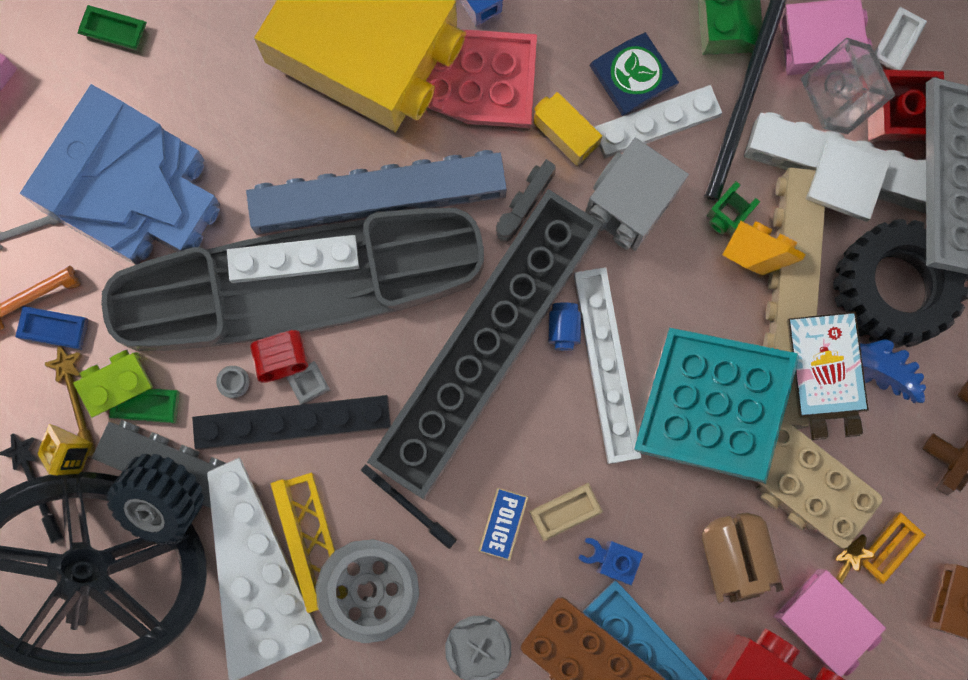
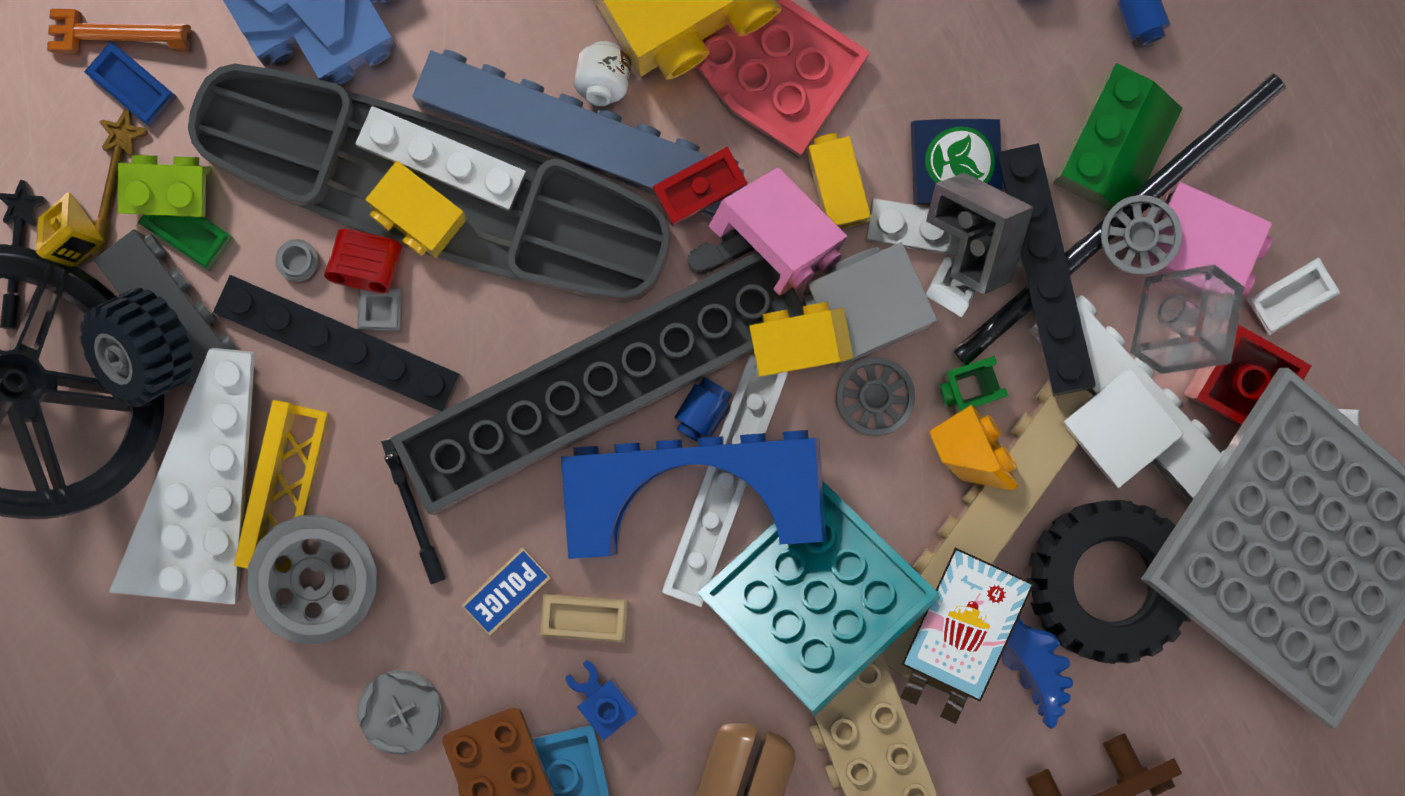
camera: 30 degrees right, 5 degrees up
none -> yellow brick [365,161,467,258]
none -> blue arch [561,430,827,559]
none -> white head [574,41,631,106]
none -> red plate [653,146,748,226]
none -> bright pink panel [709,167,848,296]
none -> yellow brick [749,301,854,377]
none -> light grey wheel [836,357,915,436]
none -> flat silver brick [926,172,1033,295]
none -> white tile [926,257,976,317]
none -> black plate [997,143,1096,397]
none -> light grey wheel [1101,195,1182,275]

